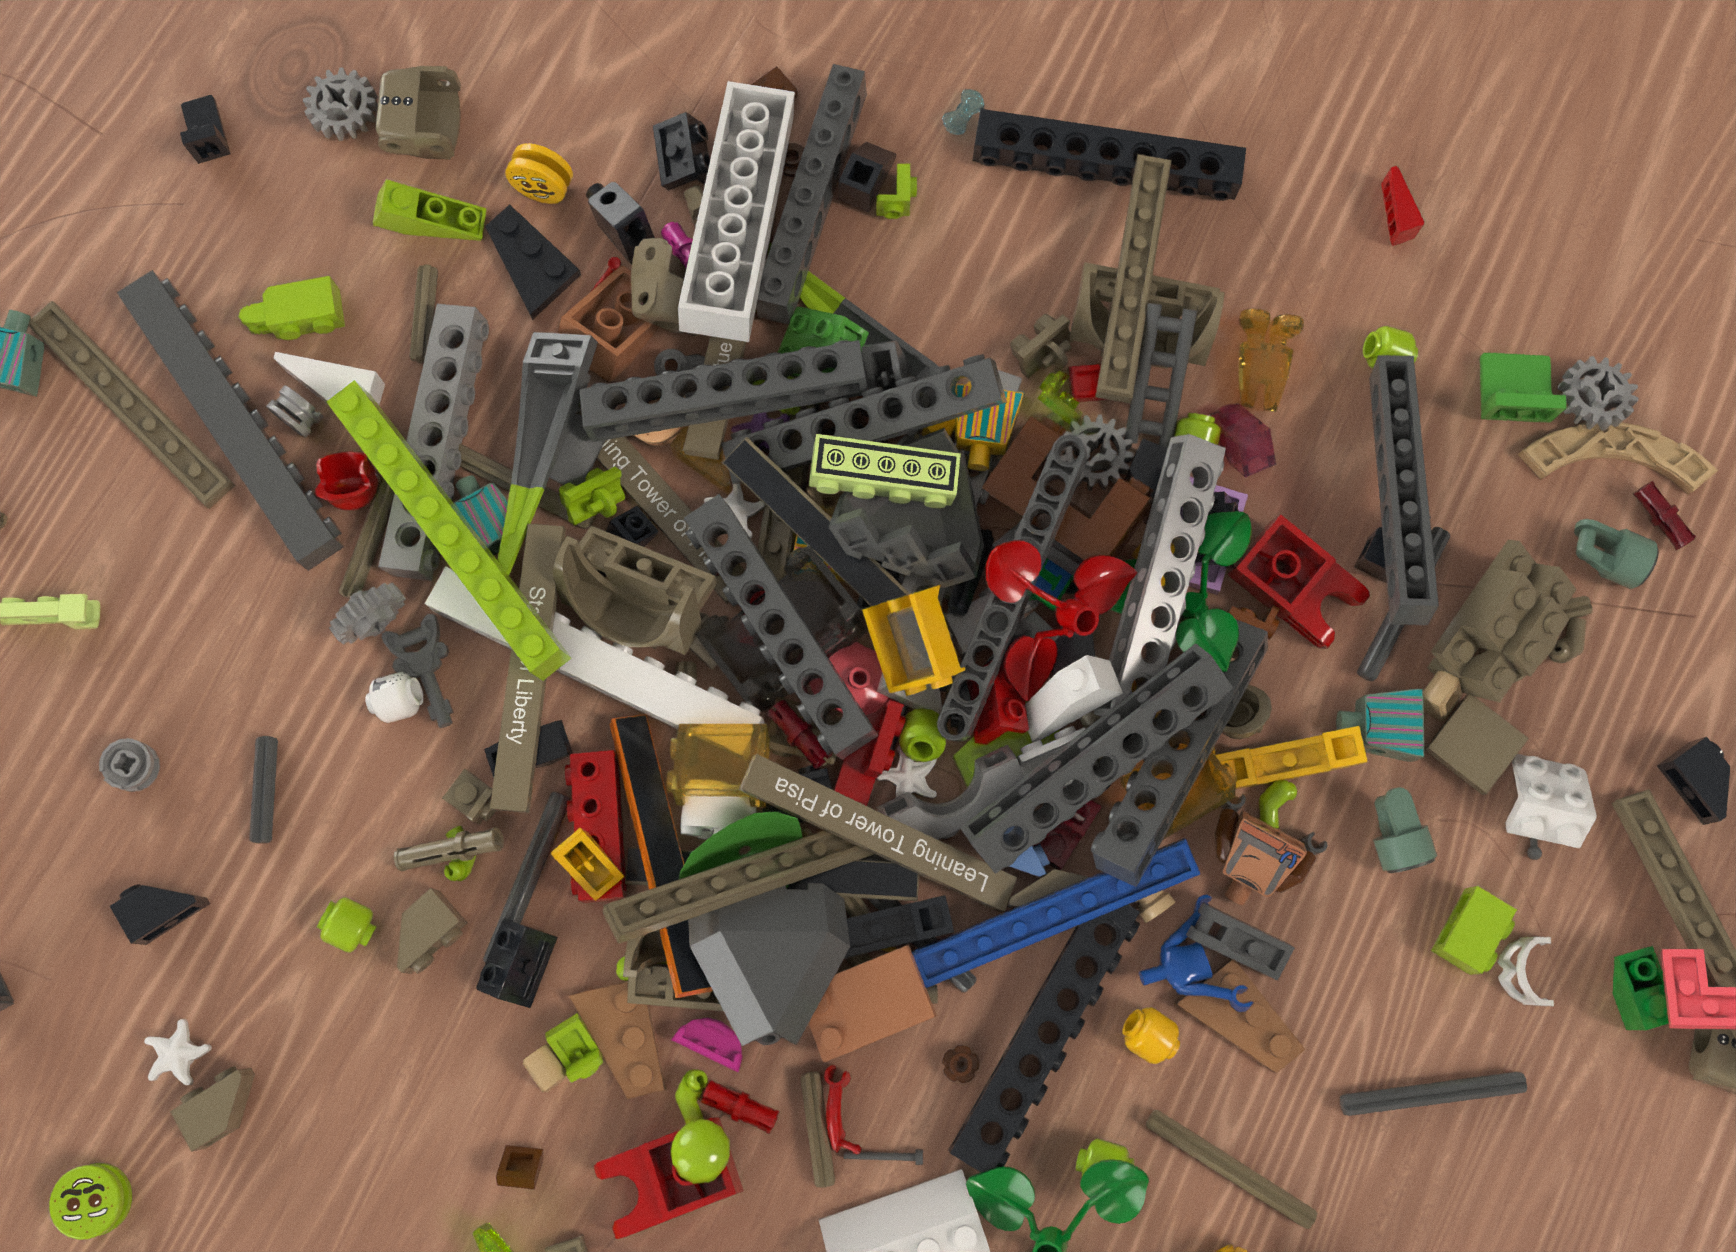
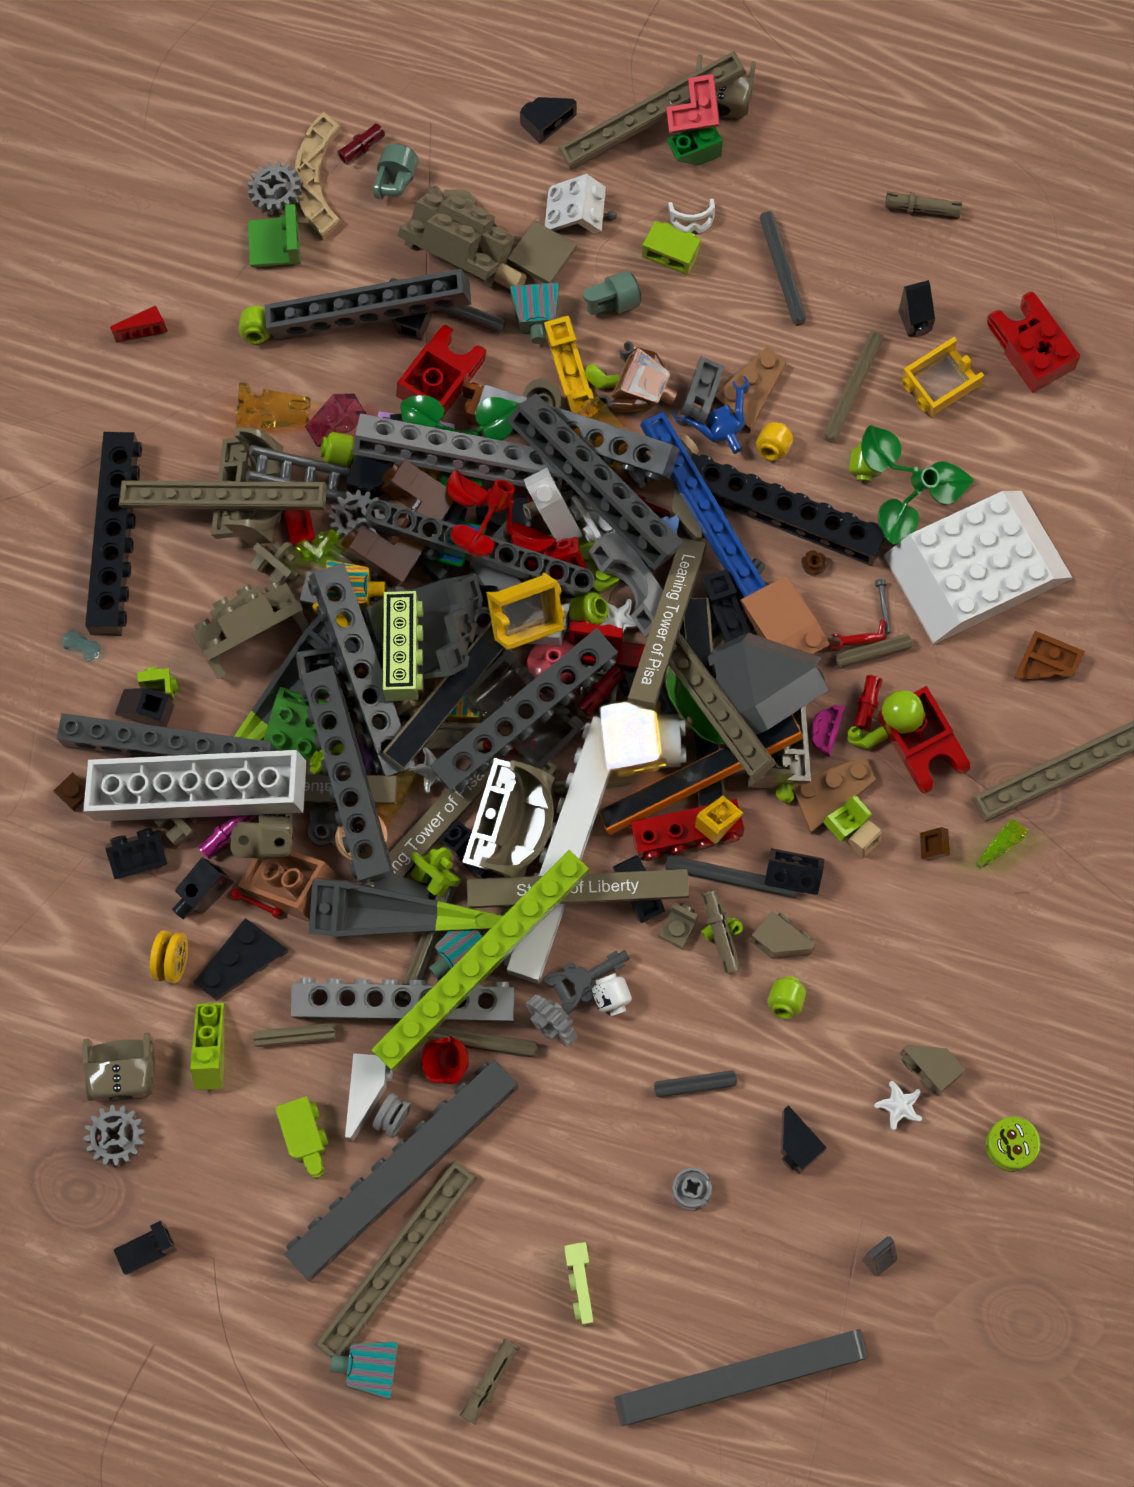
camera: 95 degrees left, 5 degrees down
none -> dark tan piece [192,581,309,679]

